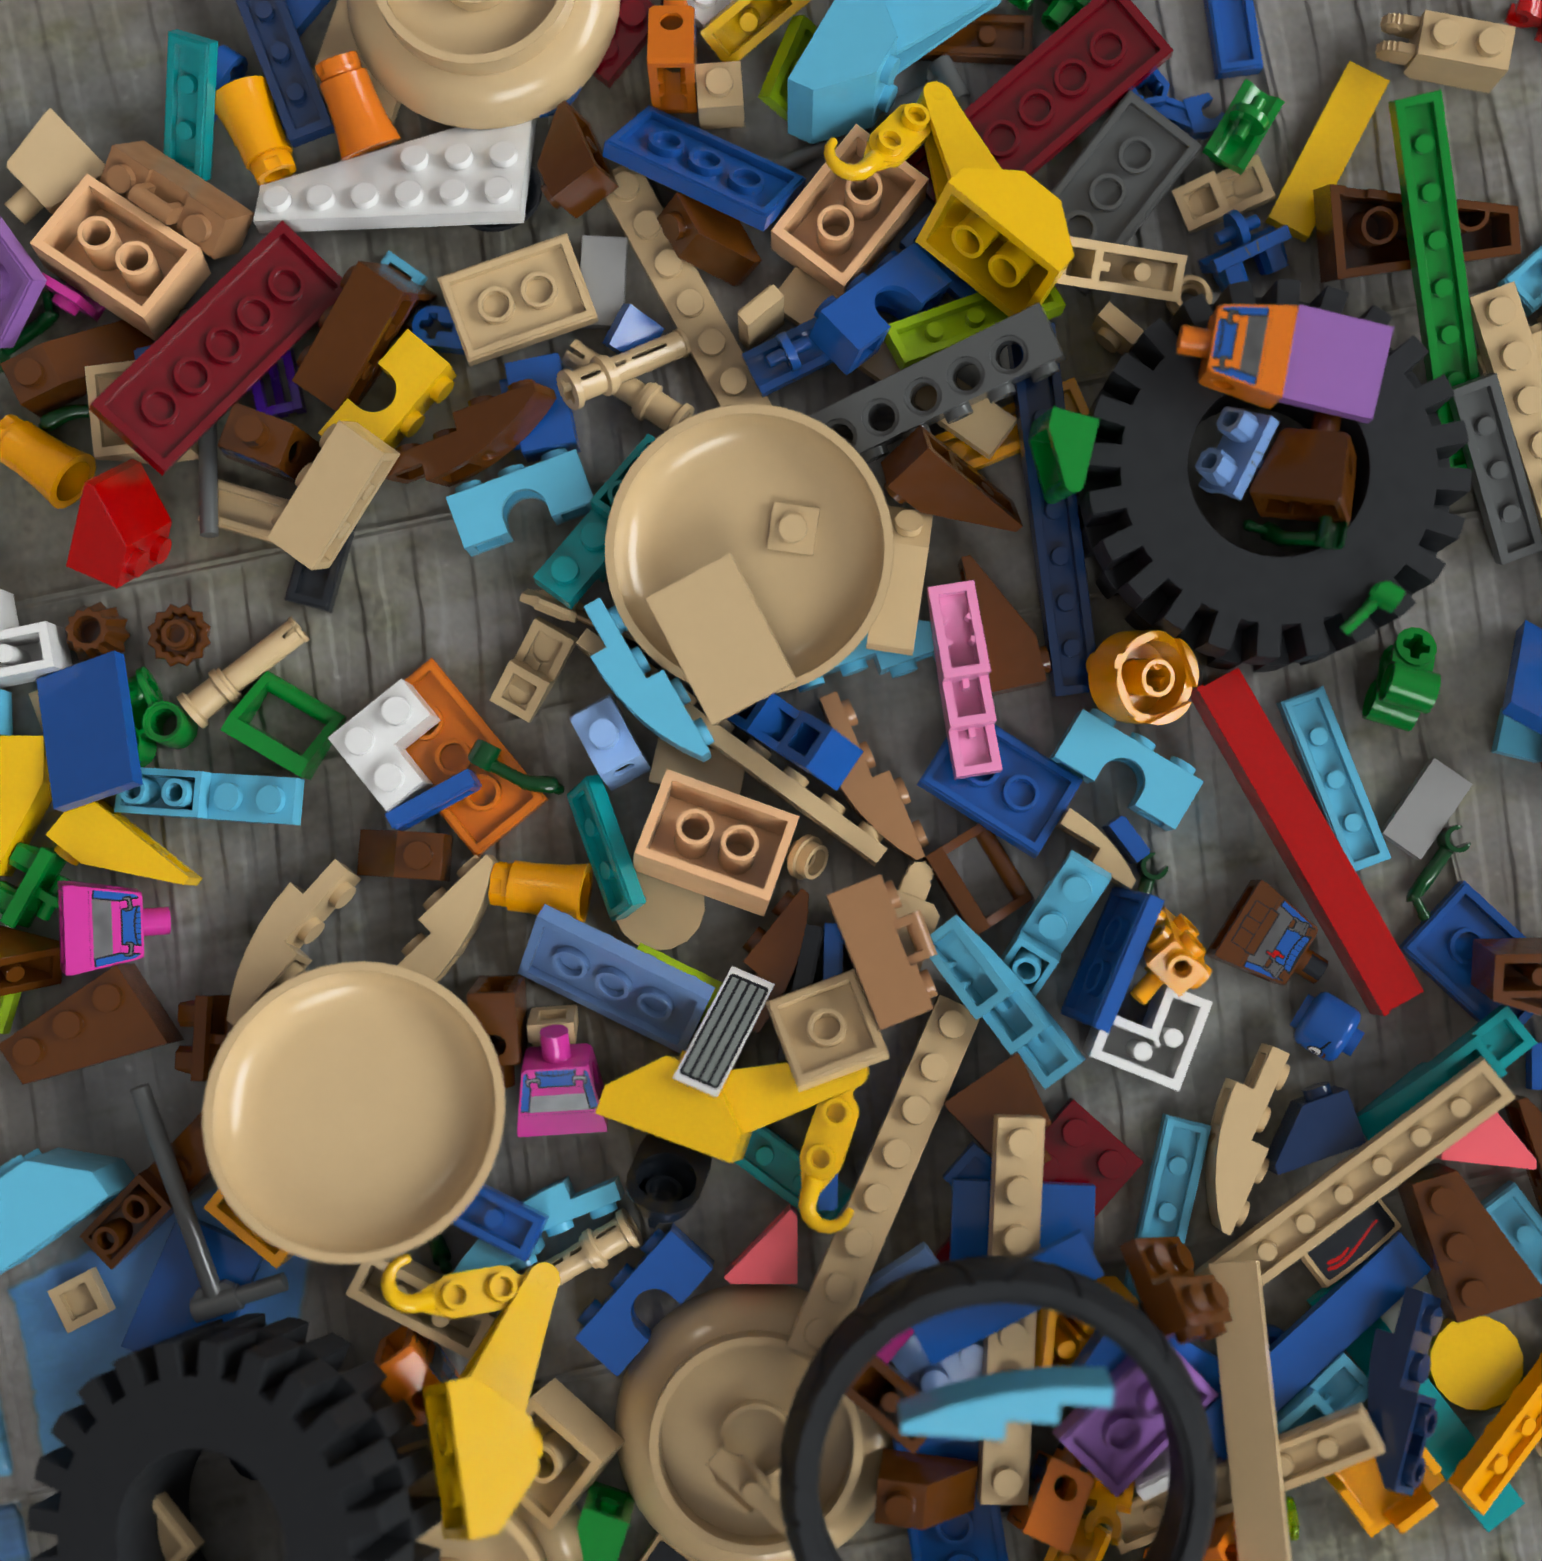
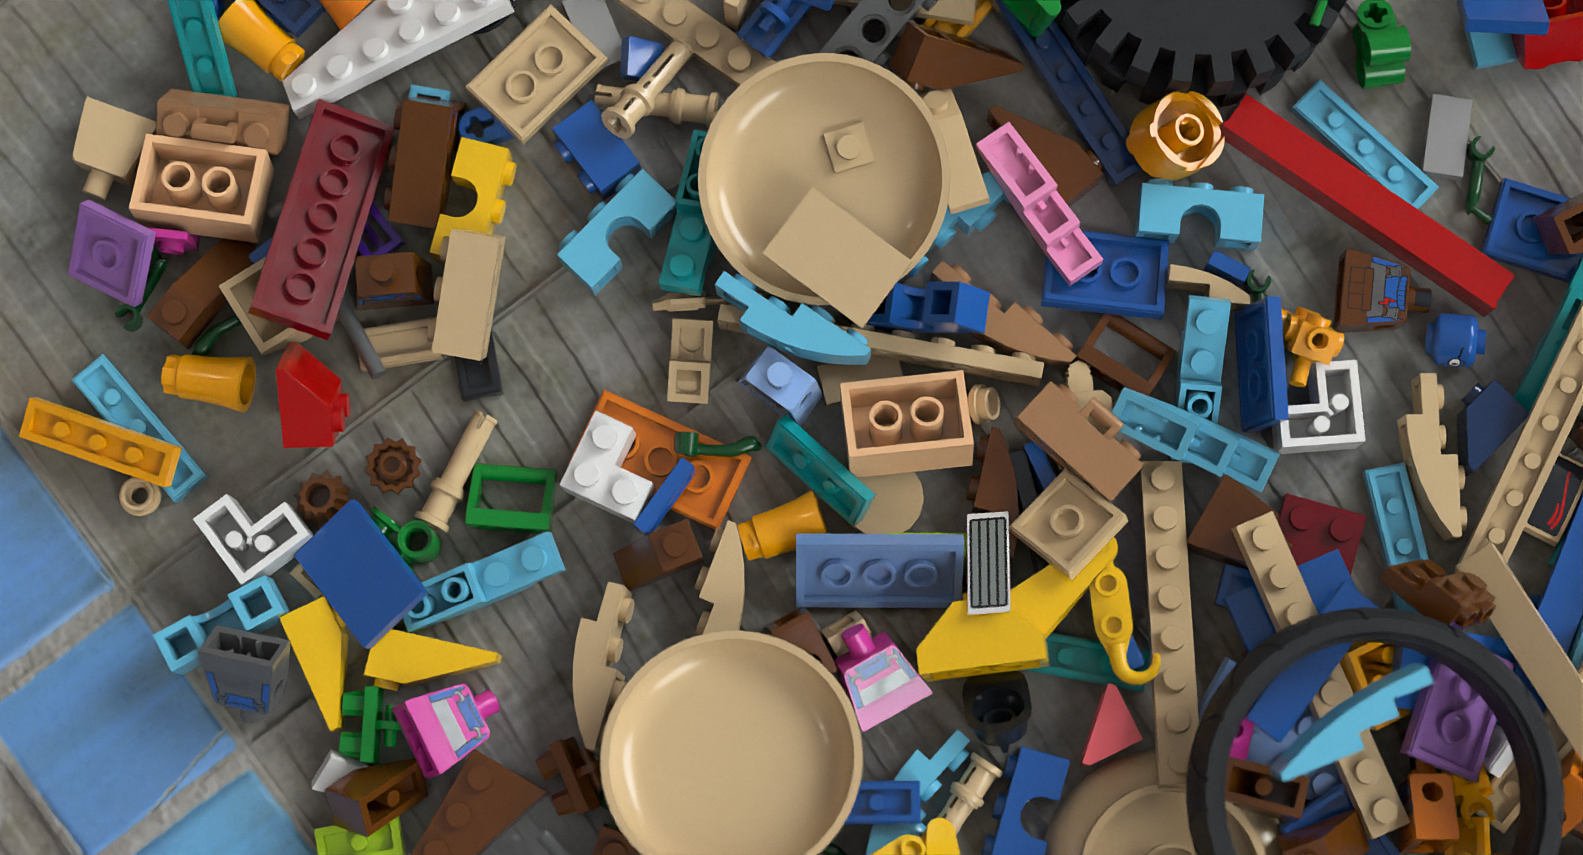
camera: 30 degrees left, 5 degrees down
reddish brown slope [385,379,557,487] -> none

